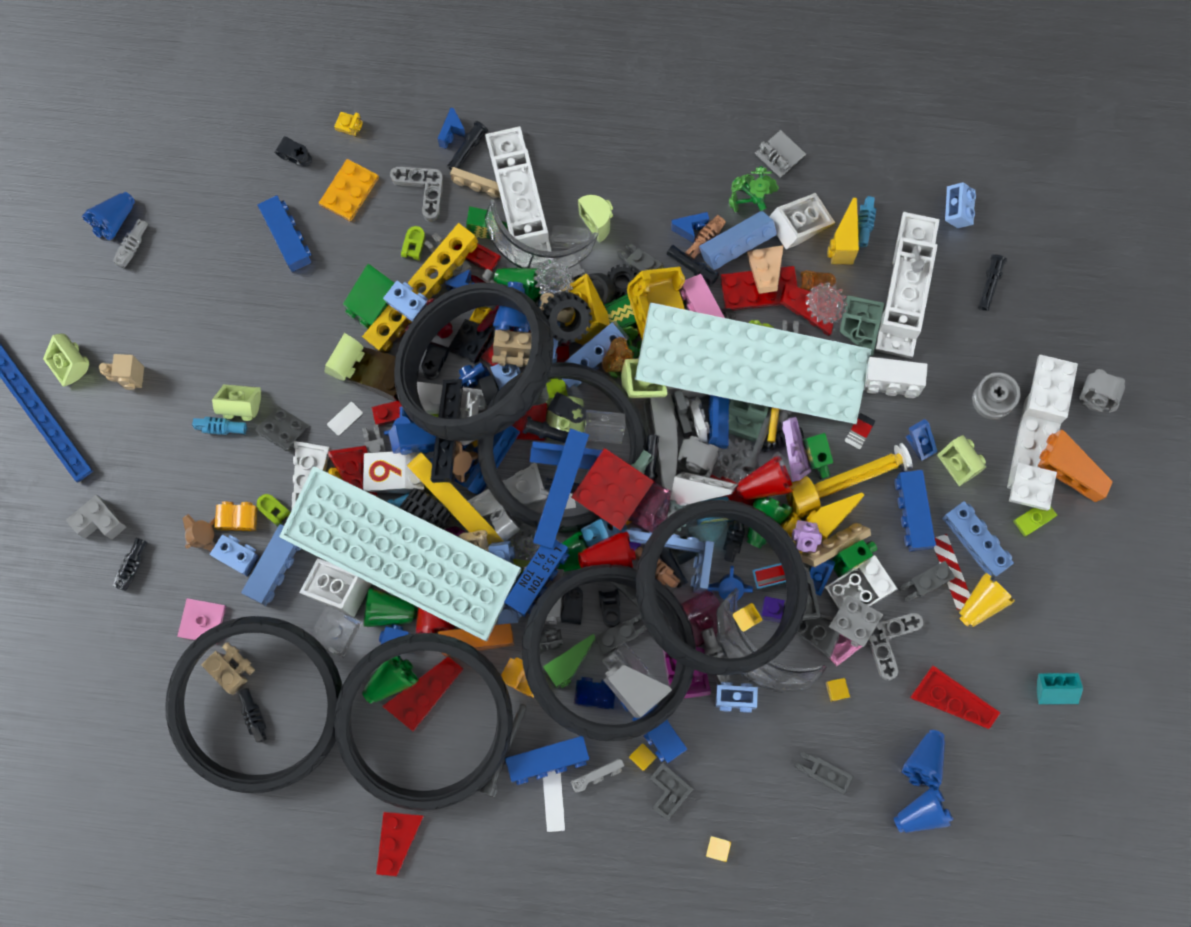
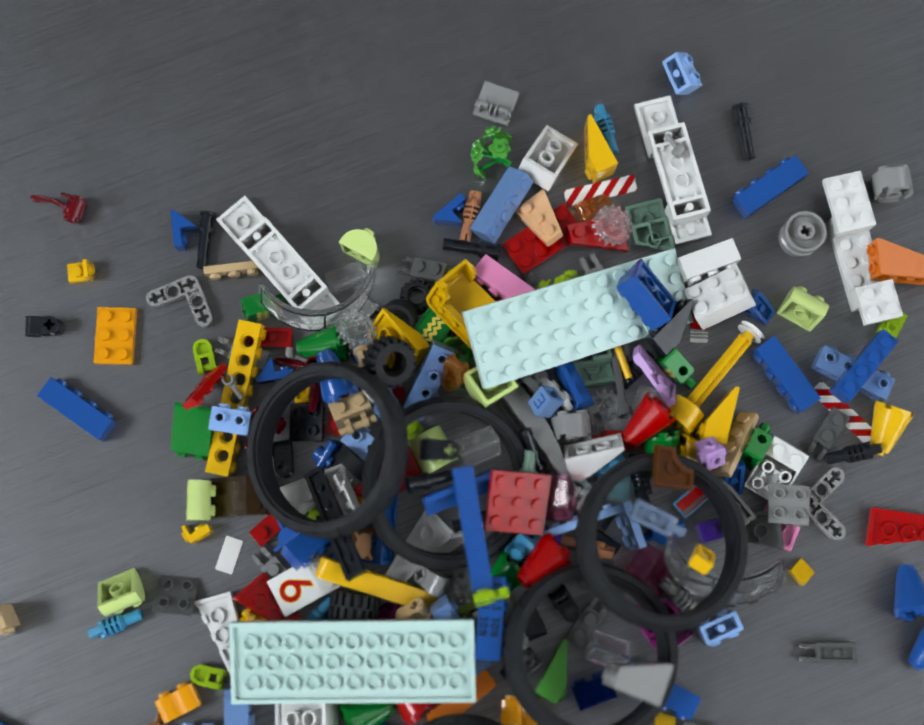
camera: 30 degrees left, 5 degrees up
none -> dark red plant [30,192,87,224]
none -> yellow bracket [181,523,215,544]
none -> red wing [182,362,228,411]
none -> light grey hand [222,374,244,400]
none -> lime plate [473,586,510,608]
none -> medium blue brick [528,386,564,418]
none -> sticker [563,174,638,207]
none -> blue slope [616,258,677,331]
none -> sand blue hinge [628,499,687,537]
none -> black slope [644,299,694,356]
none -> reddish brown tile [652,445,694,491]
none -> white brick [684,264,756,330]
none -> blue brick [731,155,809,219]
none -> black hinge [826,441,883,465]
none -> blue brick [829,329,899,404]

